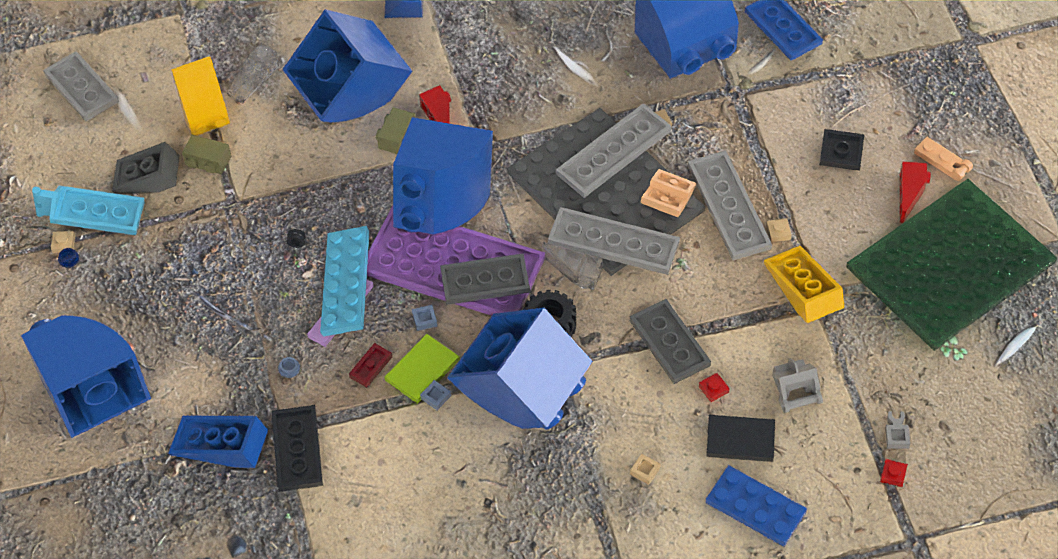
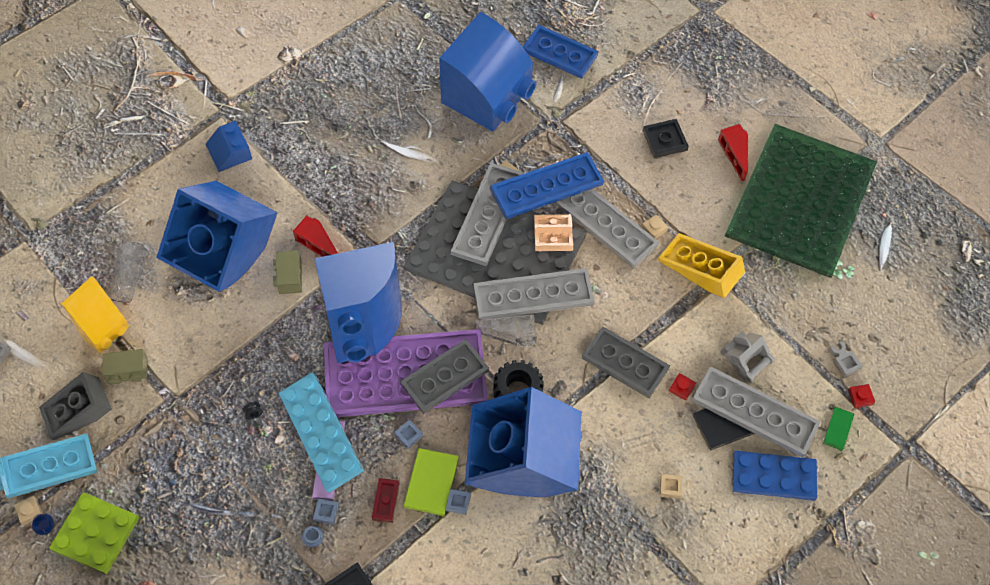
camera: 30 degrees left, 5 degrees up
light nougat plate [914,137,973,181] -> none
none -> lime plate [49,492,139,575]
none -> sand blue plate [313,499,339,525]
none -> blue plate [490,152,605,219]
none -> light grey plate [692,366,821,458]
none -> green tile [823,407,854,451]

